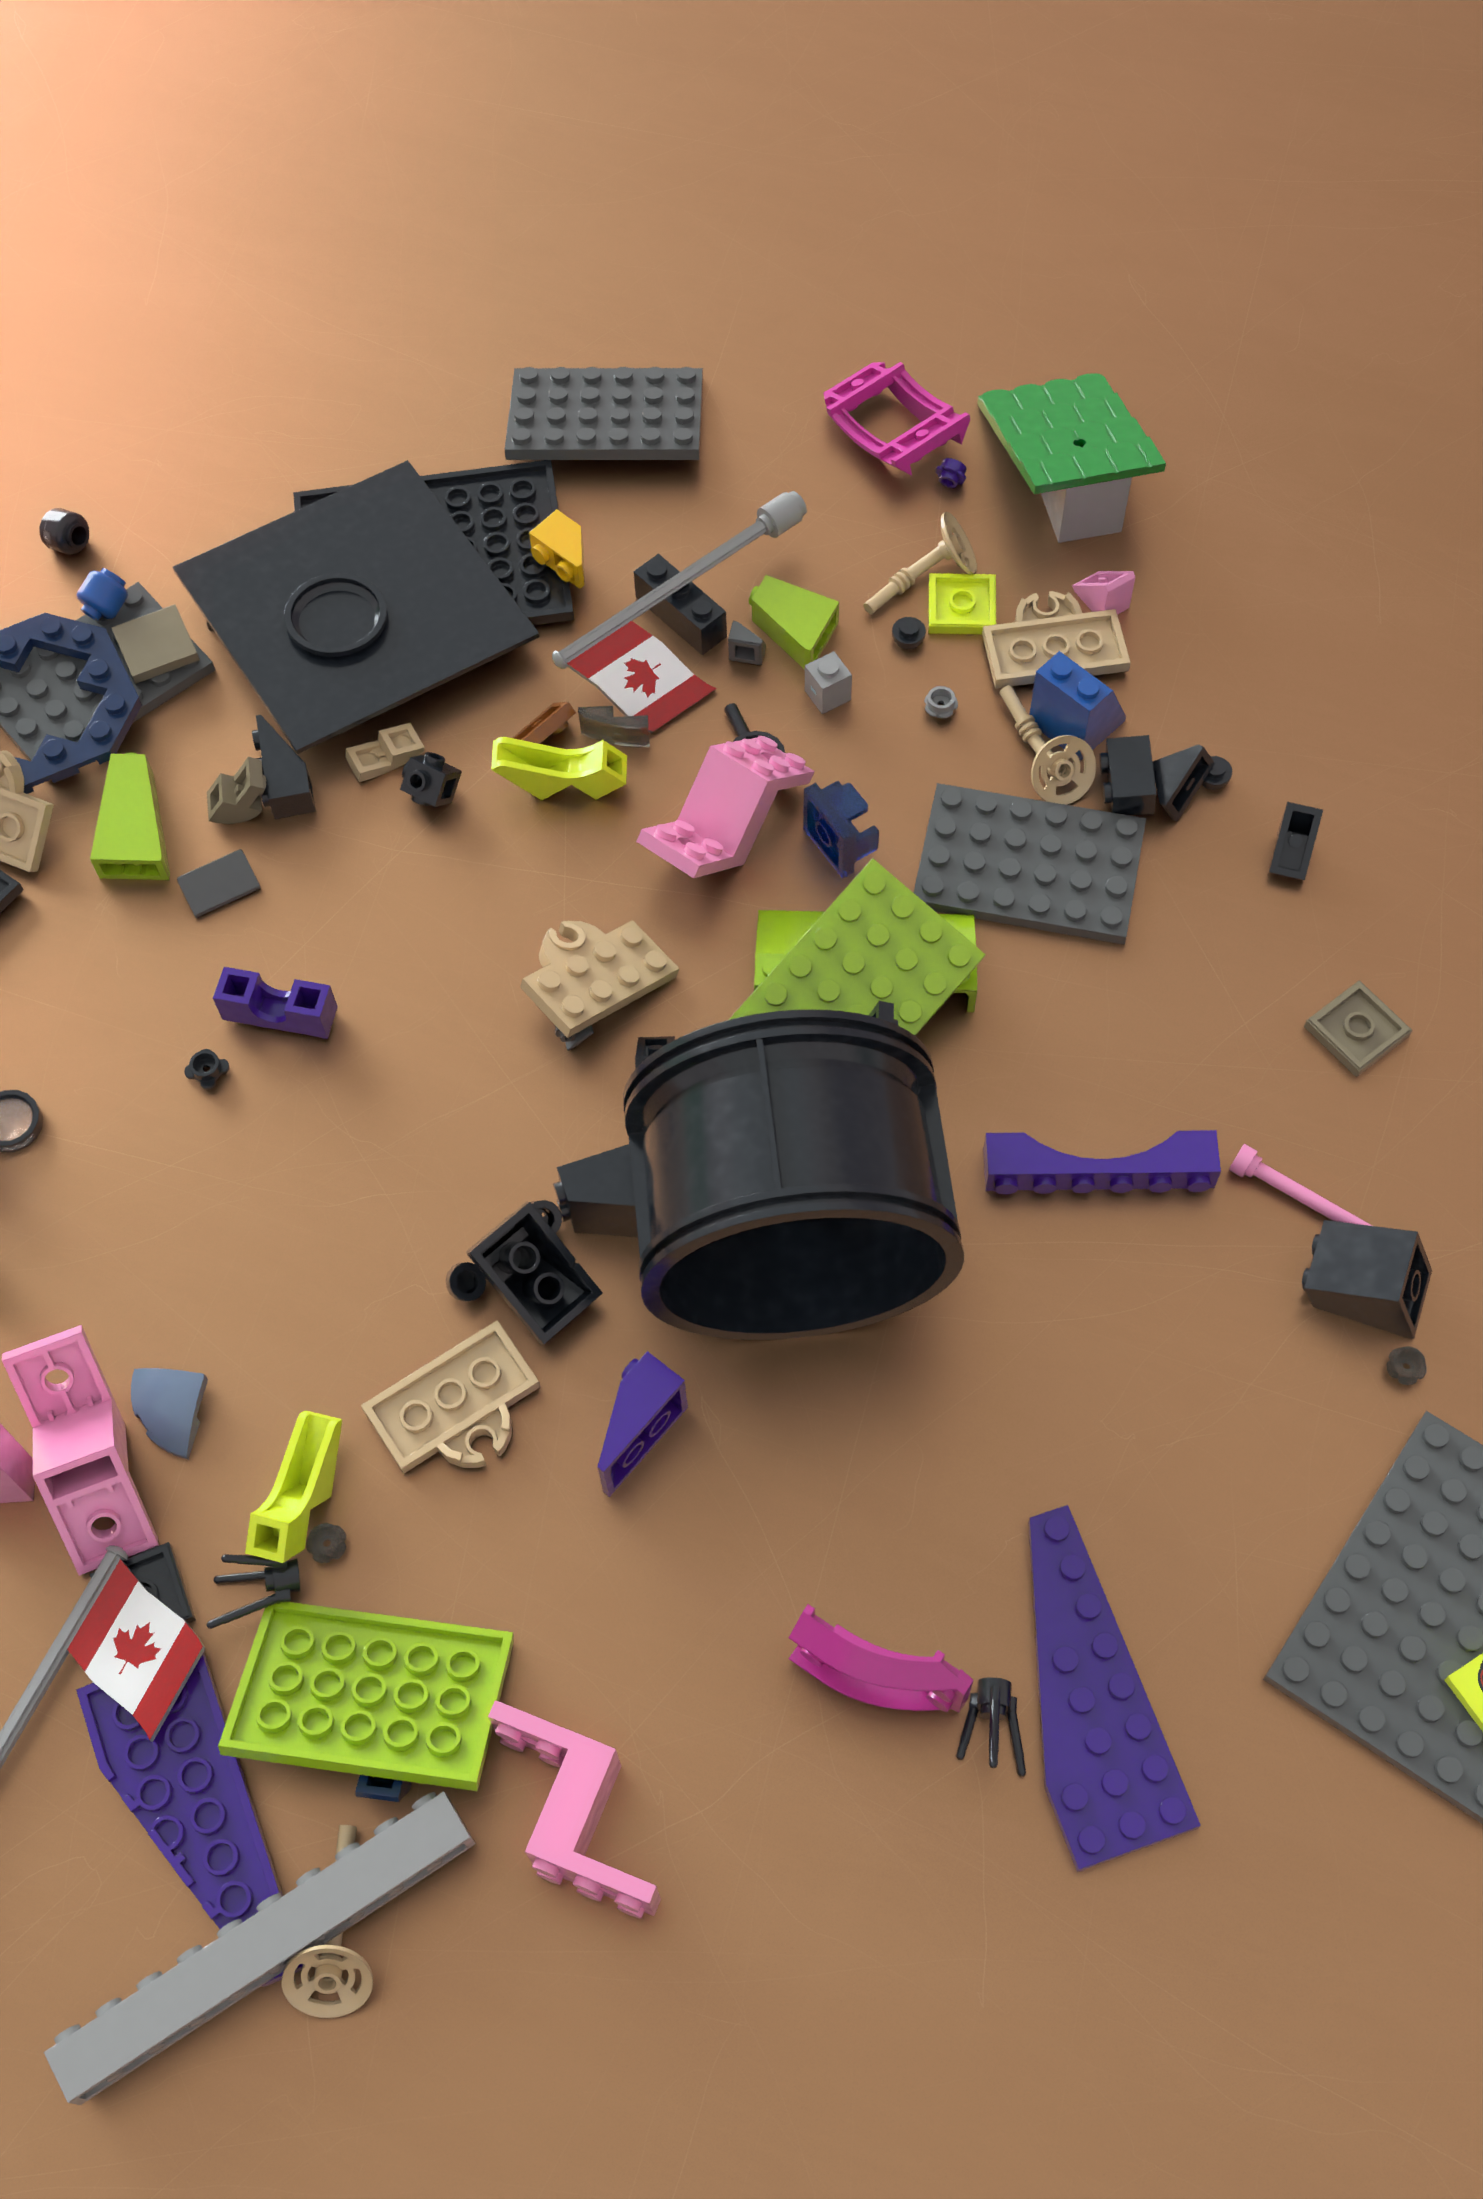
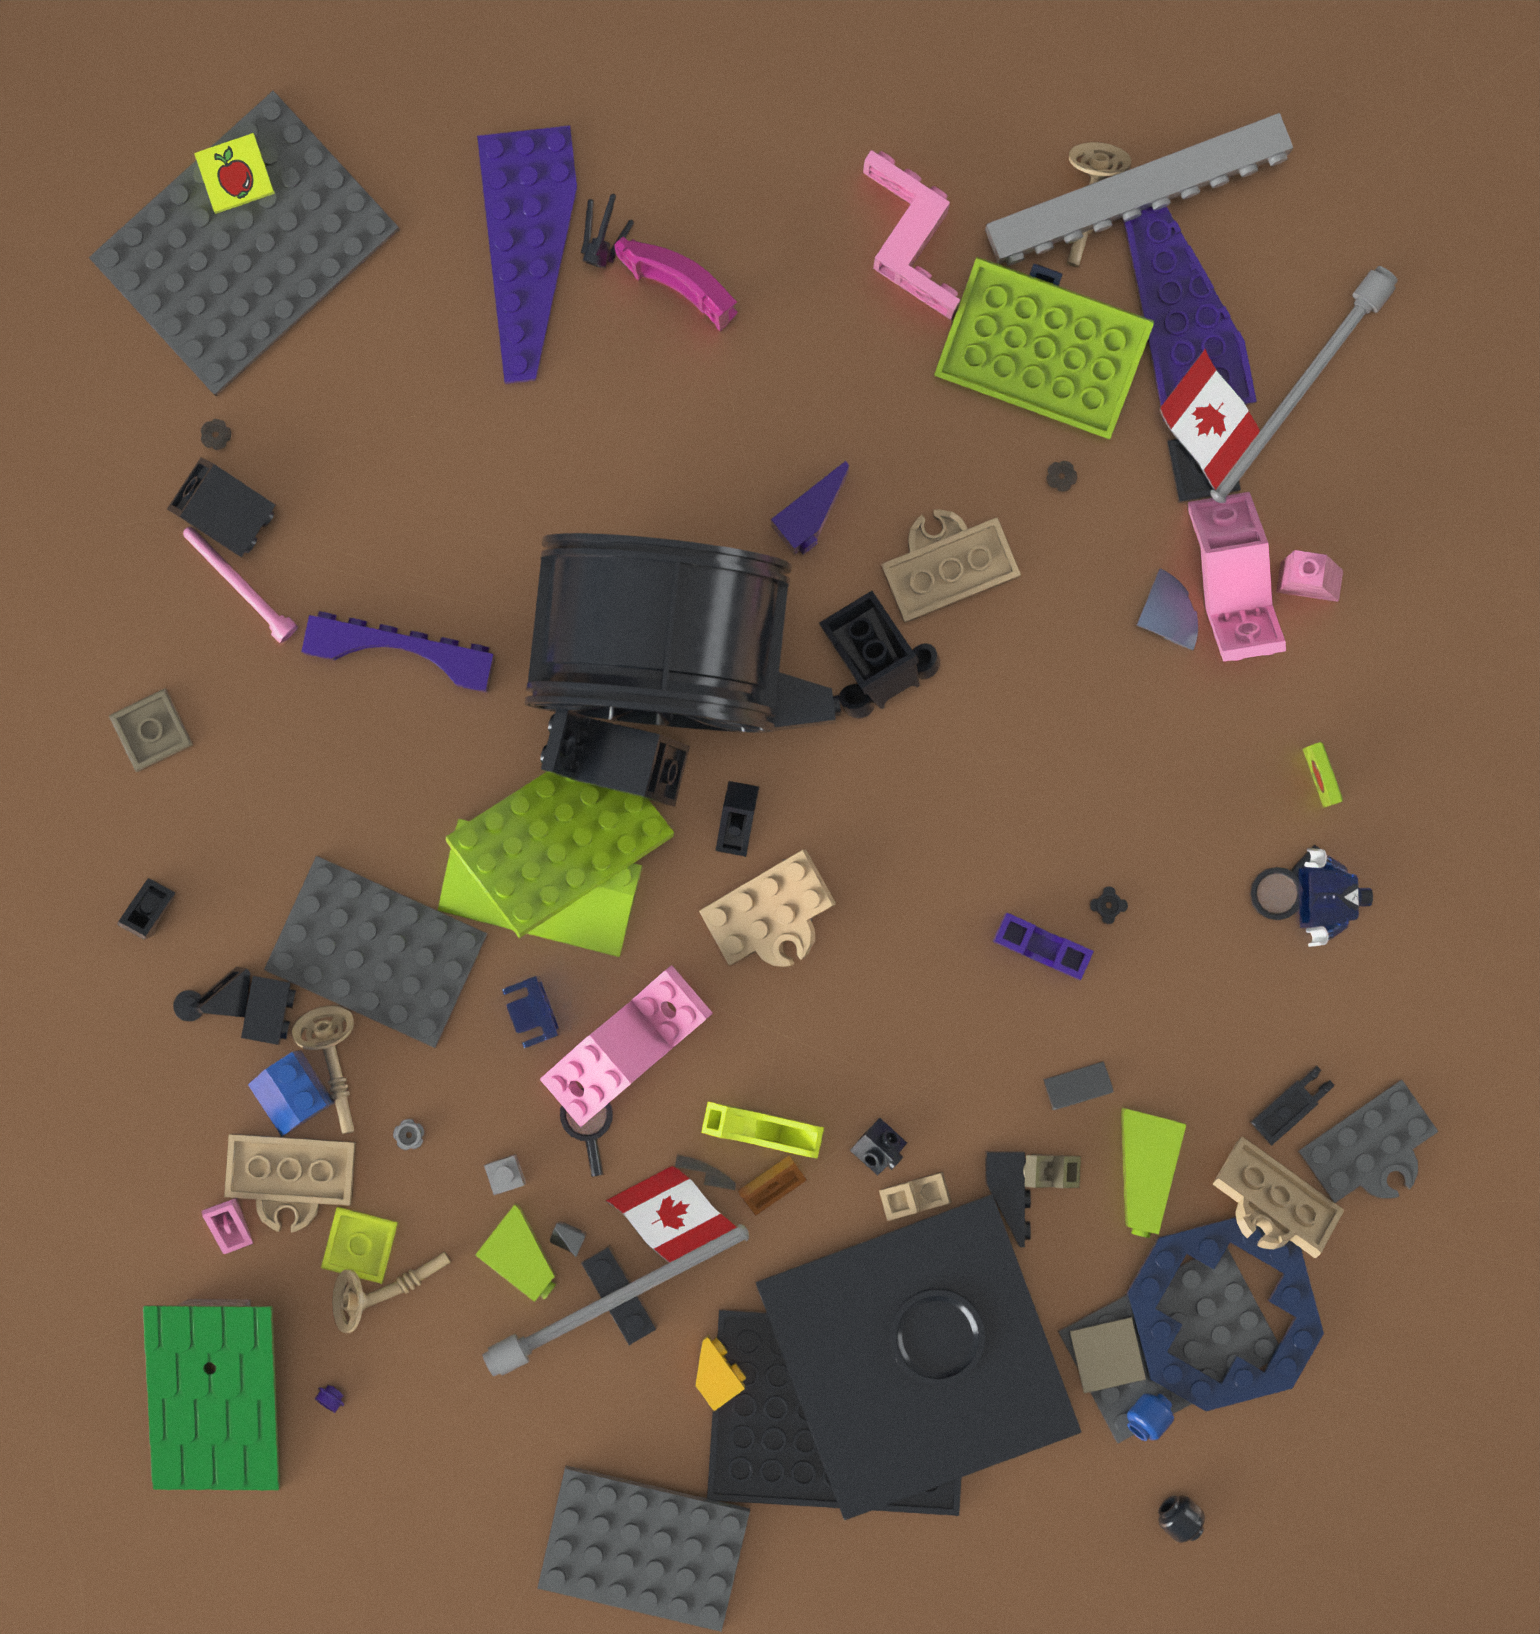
camera: 165 degrees left, 25 degrees up
black plant [207,1554,300,1629] -> none
neon yellow arch [245,1410,342,1563] -> none
dark pink wedge [823,362,970,476] -> none
black plate [892,617,926,650] -> none

